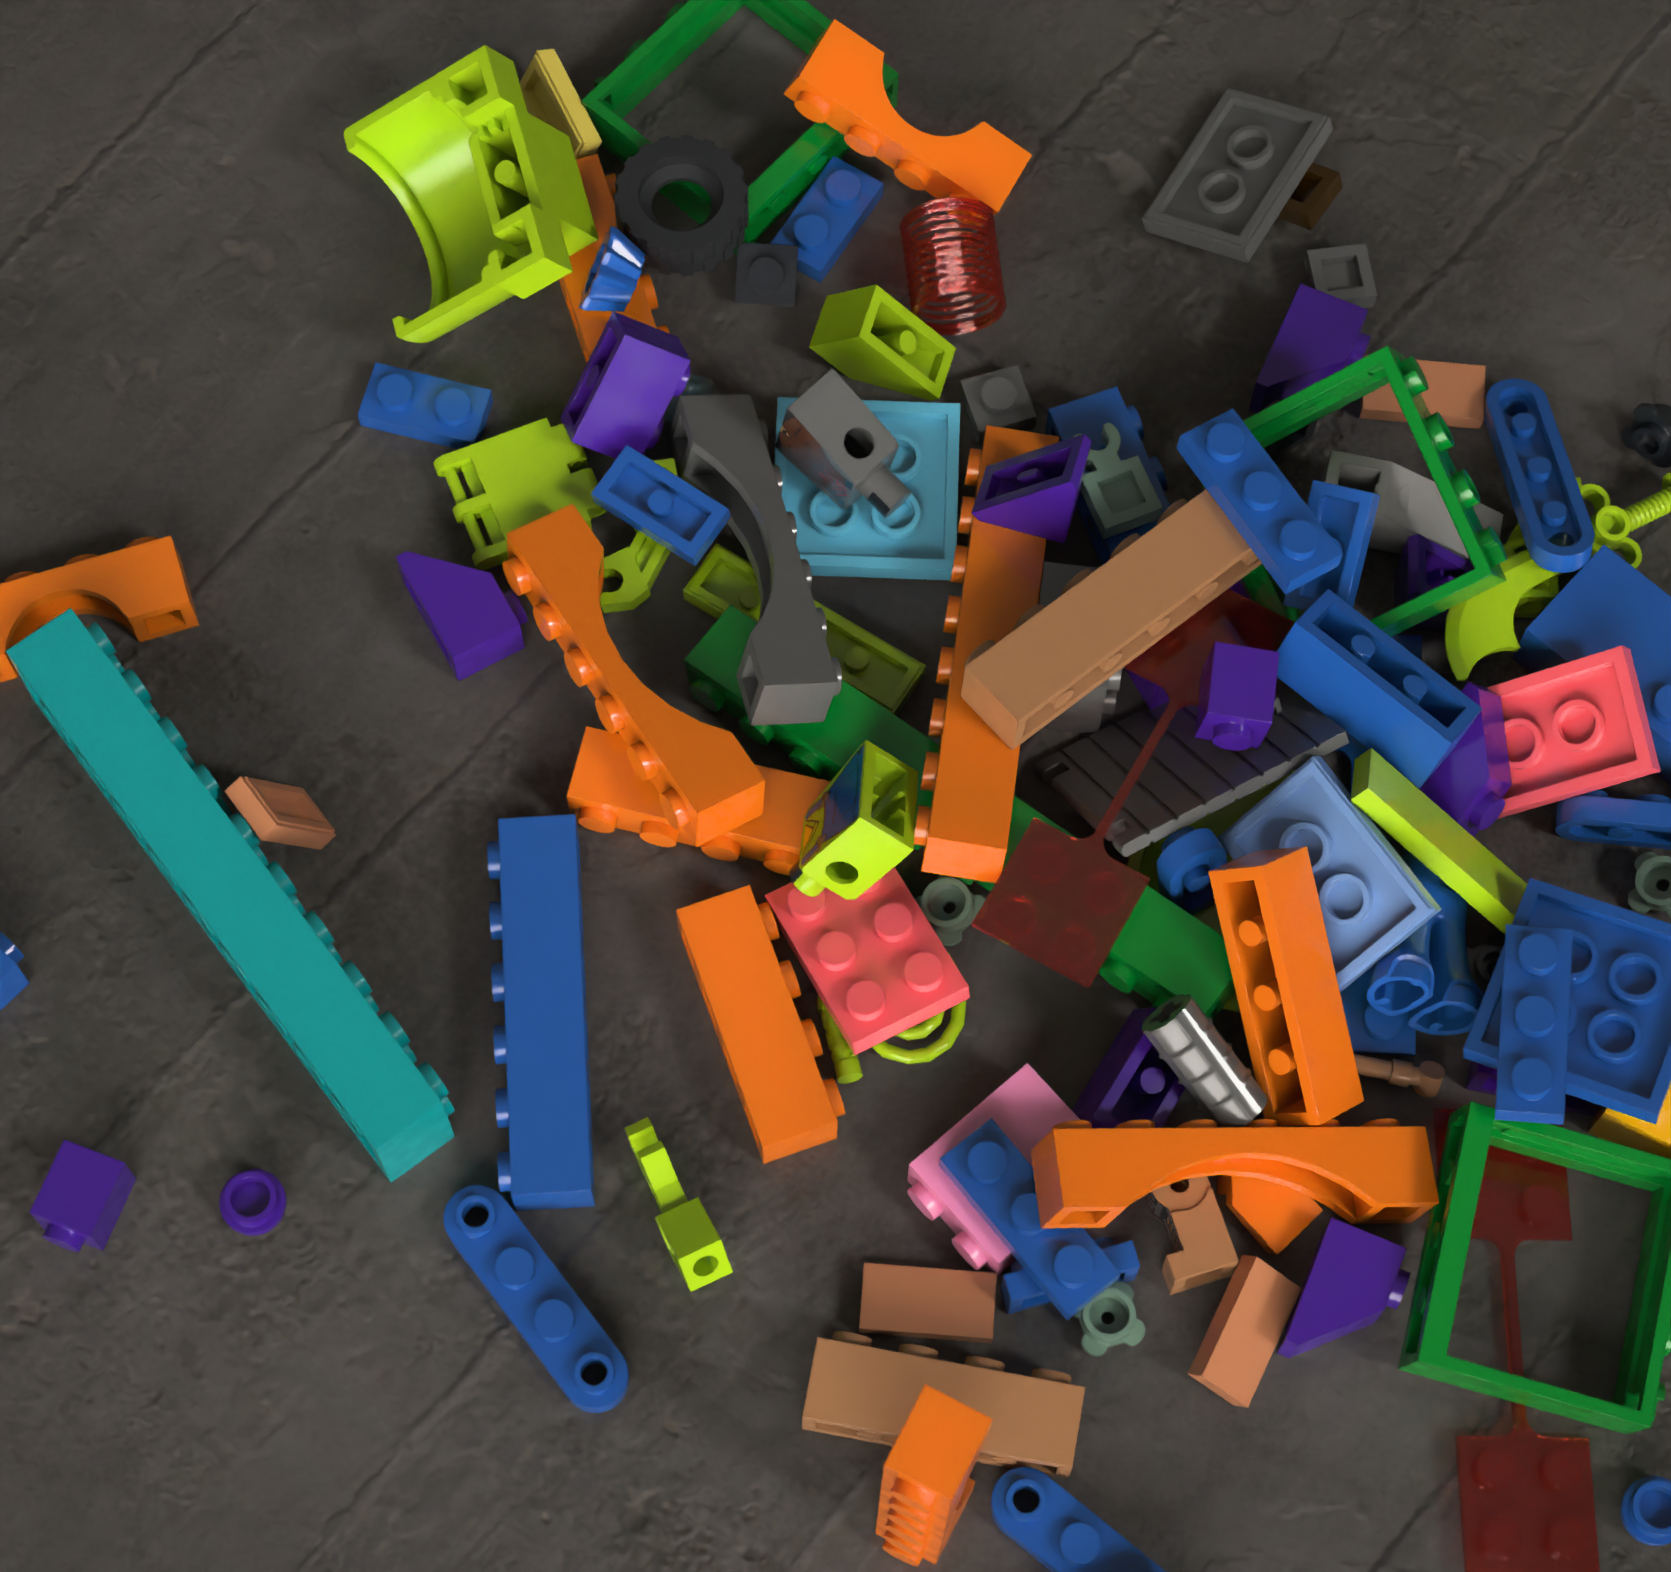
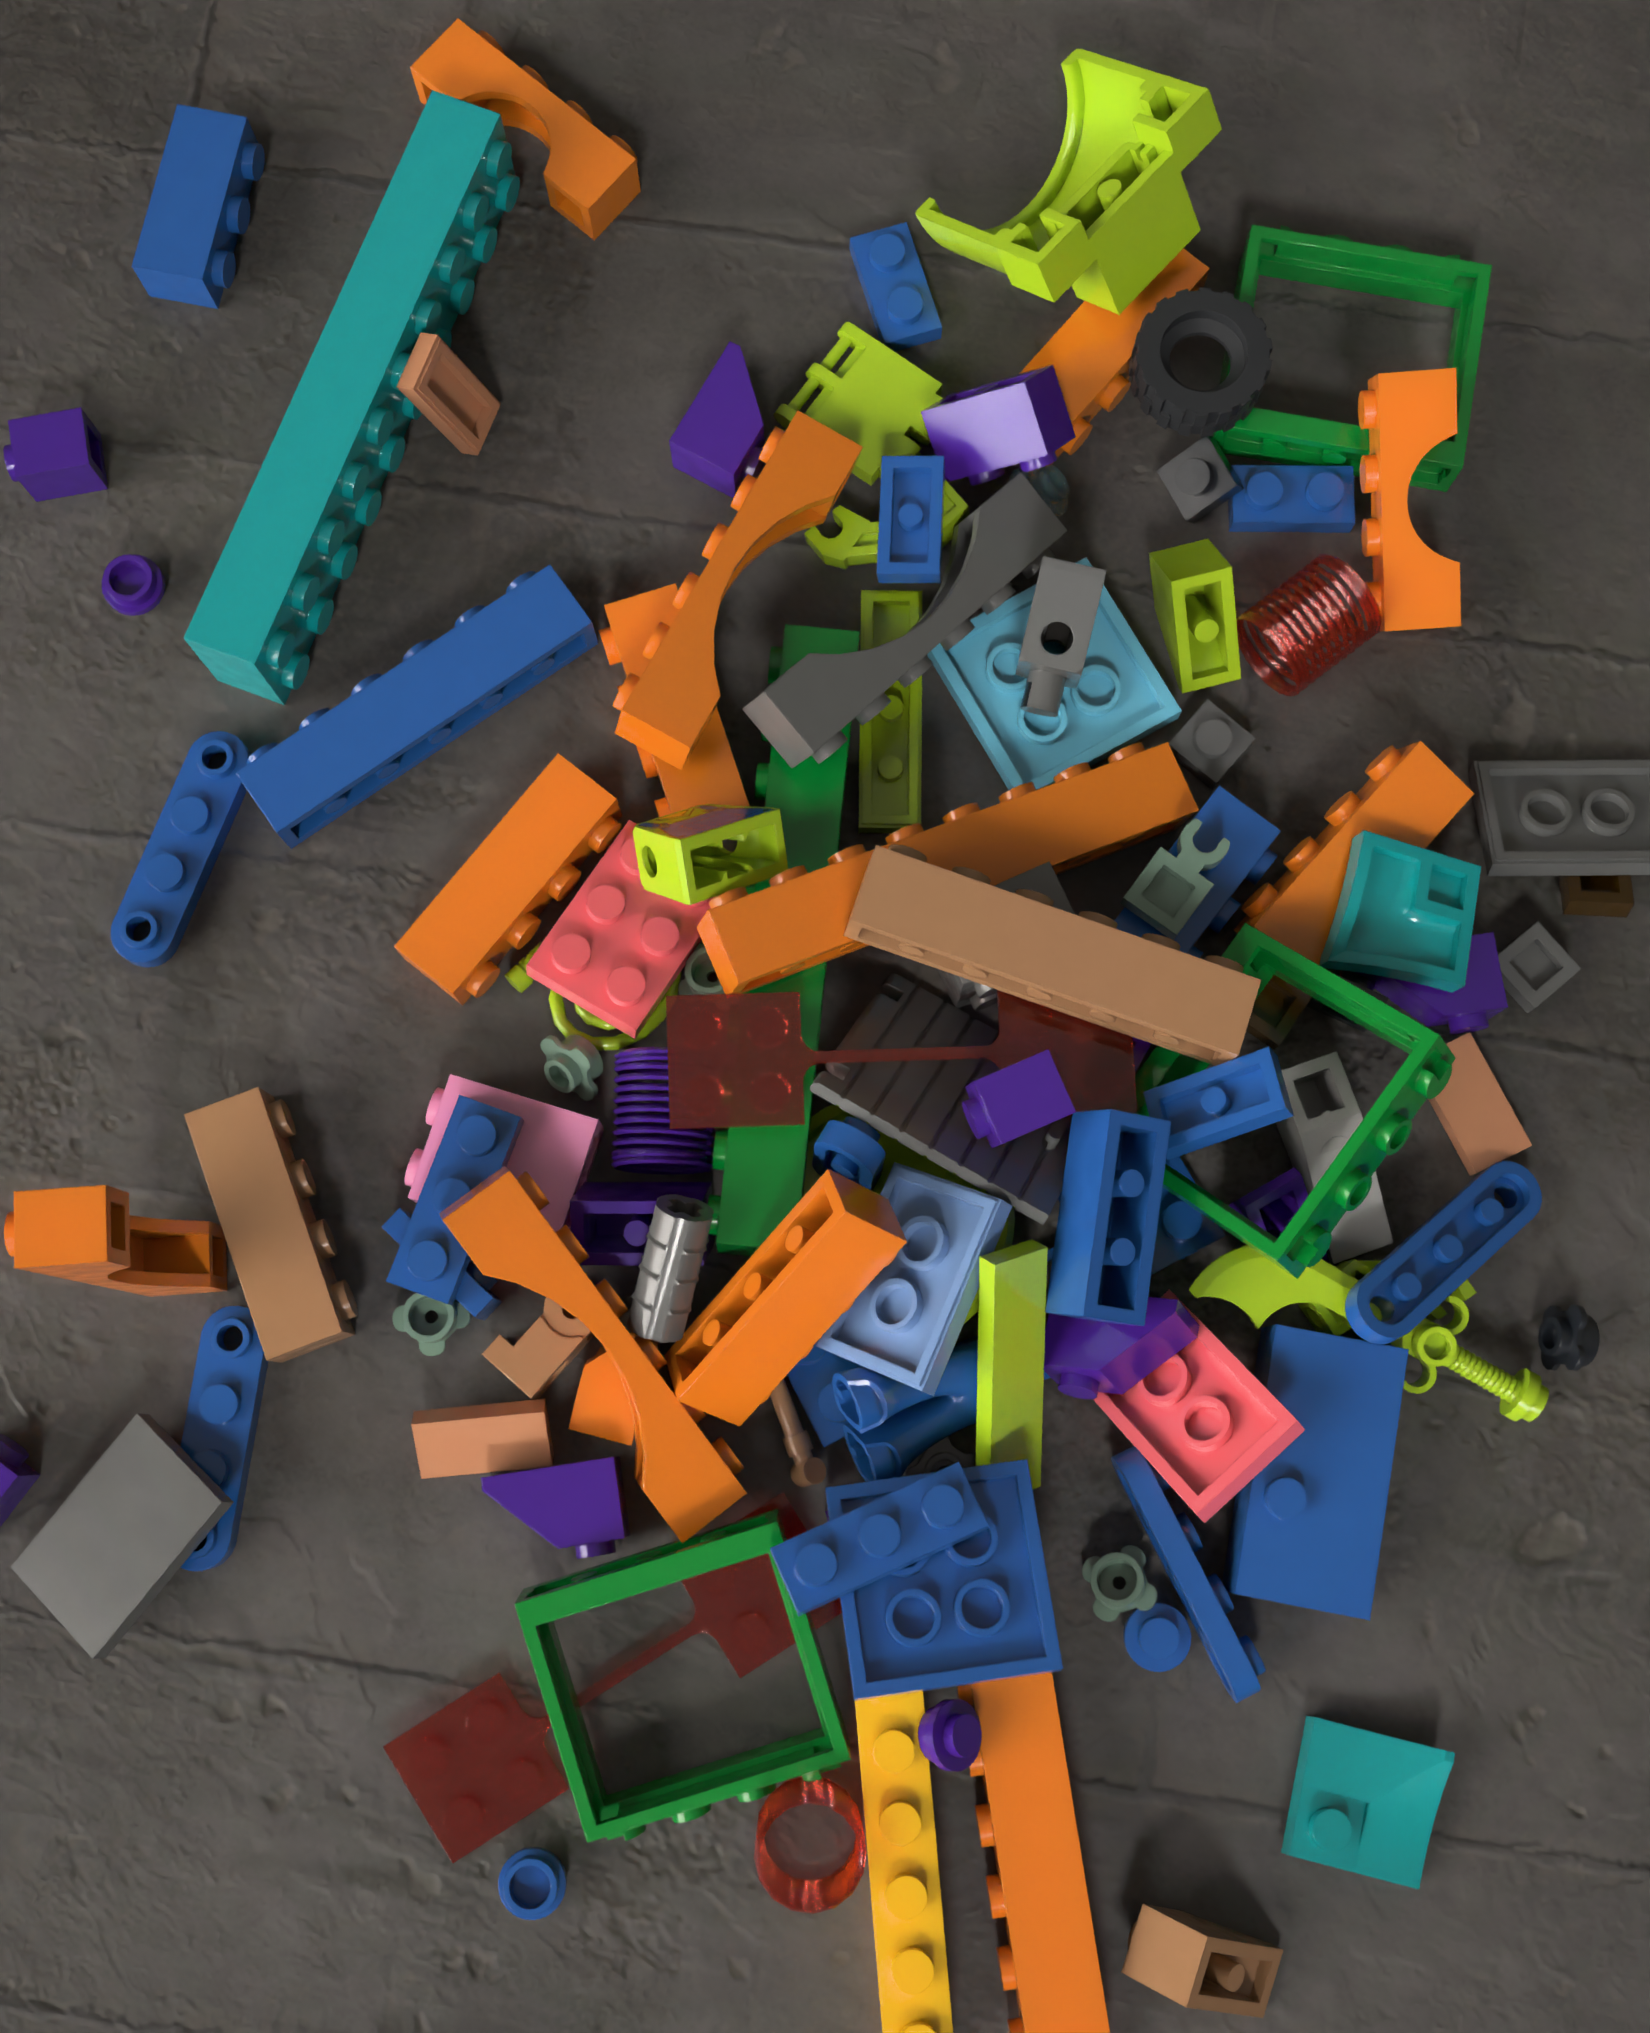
camera: 60 degrees right, 10 degrees up
light yellow tile [520,49,602,159] -> none
blue piece [578,226,645,312] -> none
lime piece [624,1117,733,1292] -> none
nougat tile [859,1263,997,1344] -> none
dark purple slope [972,434,1092,544] -> none
blue plate [1177,408,1343,595] -> none
none -> sand green plate [540,1035,603,1101]
none -> dark purple piece [611,1047,716,1174]
none -> orange brick [1234,741,1474,965]
none -> teal plate [1319,830,1481,993]

